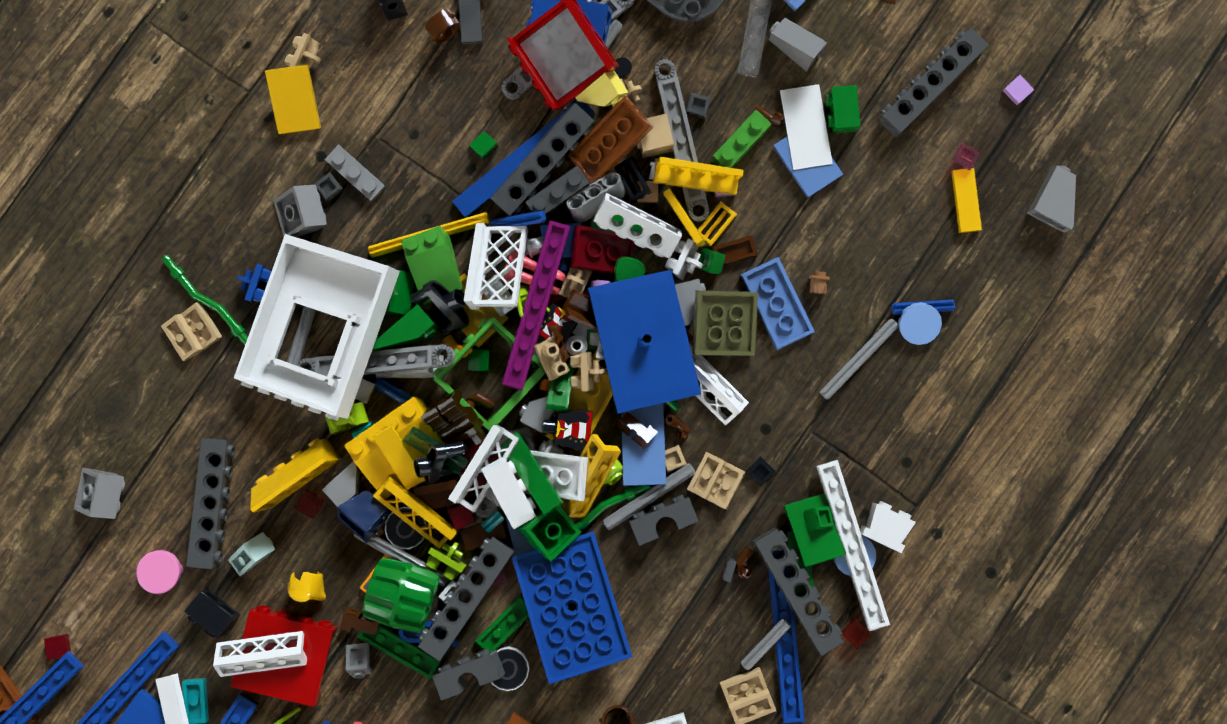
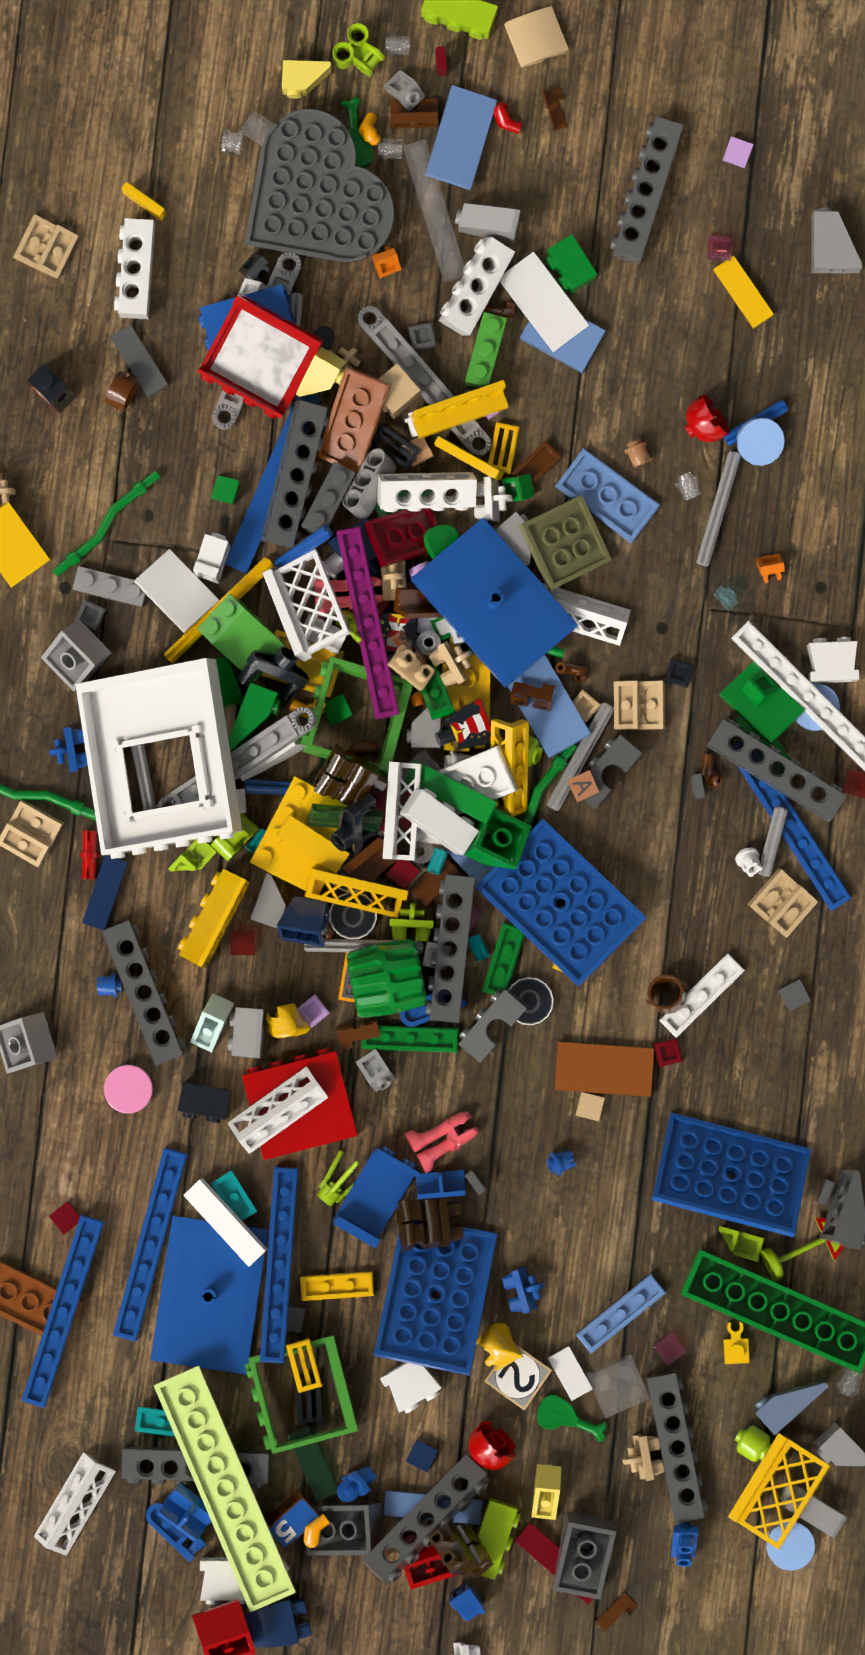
camera: 30 degrees left, 0 degrees up
none -> green bar [52,470,161,577]
none -> red pin [80,831,99,879]
none -> dark blue tile [82,855,128,930]
none -> blue hose [96,973,123,997]
none -> white tile [134,549,219,633]
none -> lime slope [168,840,217,871]
none -> white hips [193,532,231,584]
none -> light grey slope [228,1007,266,1058]
none -> lavender tile [298,995,330,1028]
none -> orange tile [372,246,402,278]
none -> white brick [439,237,515,336]
none -> teal piece [468,934,491,963]
none -> nougat tile [567,770,599,802]
none -> clear hose [675,472,701,500]
none -> red cylinder [685,394,729,443]
none -> clear light blue plate [713,585,738,612]
none -> white hose [735,848,762,877]
none -> orange tile [756,554,785,583]

